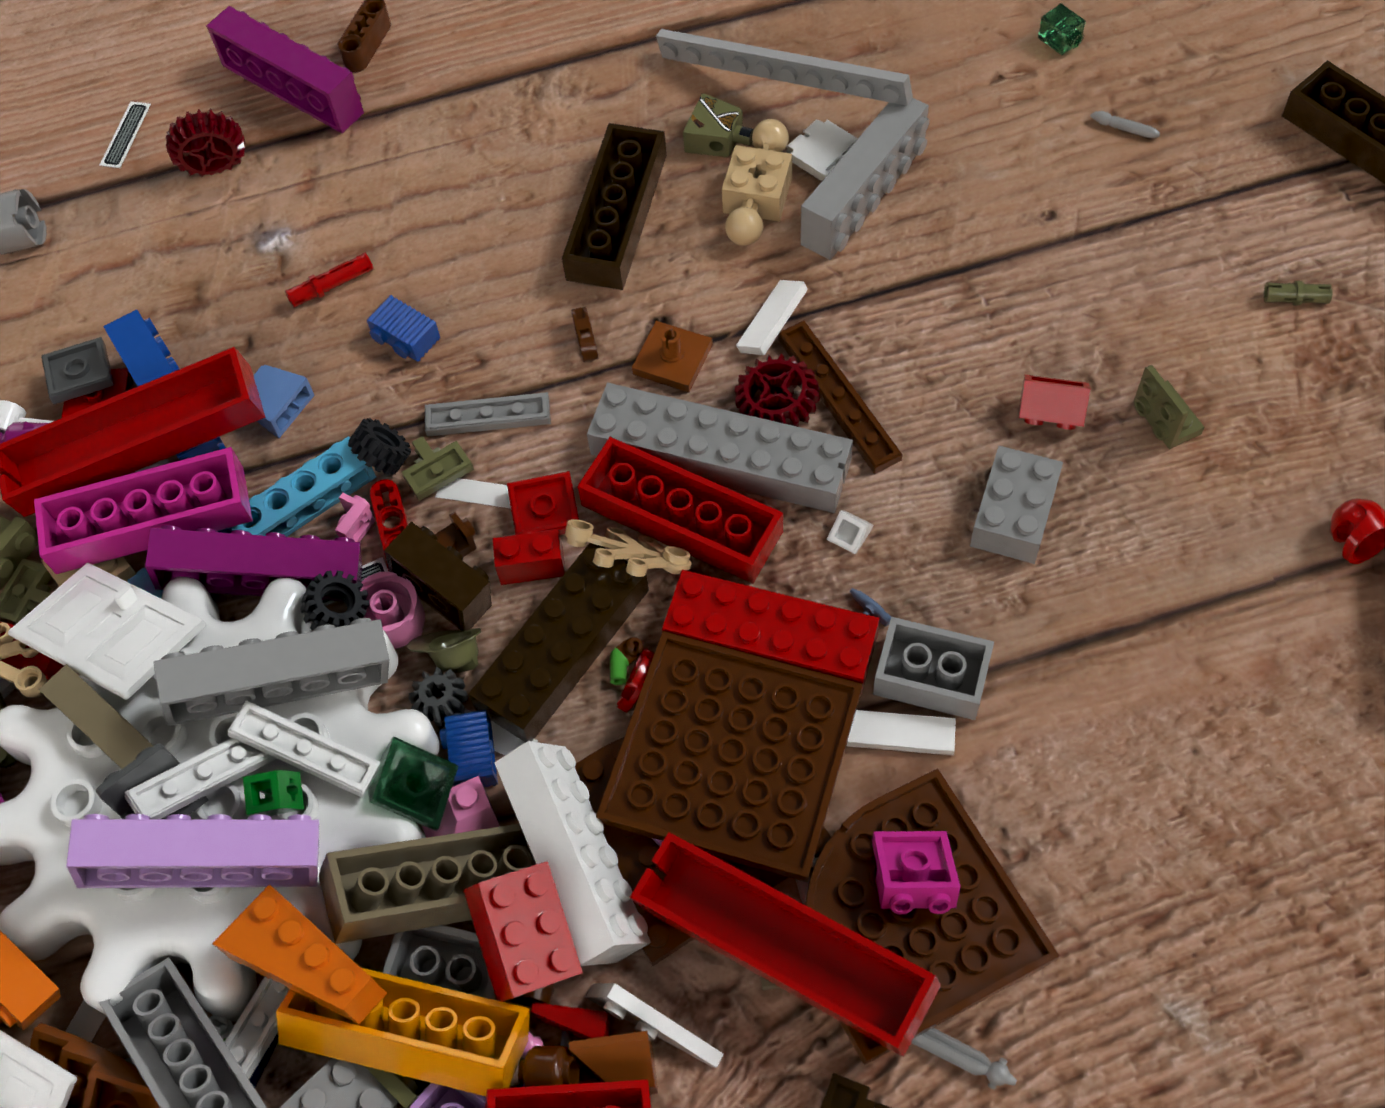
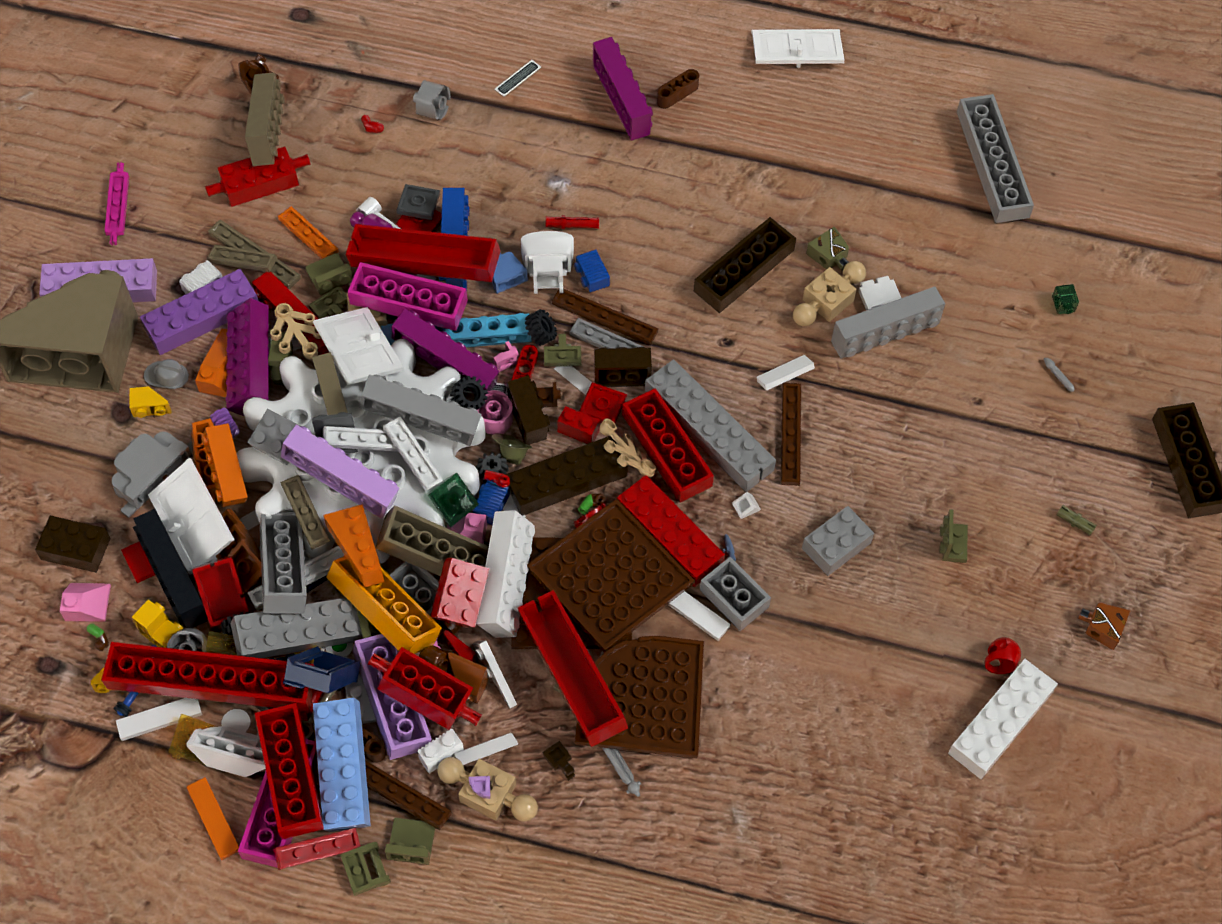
camera: 25 degrees right, 0 degrees up
dark red gear [166,108,245,177] -> none
green brick [243,770,304,816] -> none
reddish brown piece [571,306,598,362] -> none
dark orange tile [632,321,713,393] -> none
light grey plate [656,29,913,106] -> none
dark red gear [735,353,820,427] -> none
dark pink plate [872,831,960,914] -> none
red brick [1018,374,1091,430] -> none
none -> light grey brick [247,408,301,465]
none -> dark tan tile [280,475,330,549]
none -> red arm [483,470,510,488]
none -> white piece [521,231,574,294]
none -> reddish brown tile [552,289,659,346]
none -> dark brown brick [594,347,652,387]

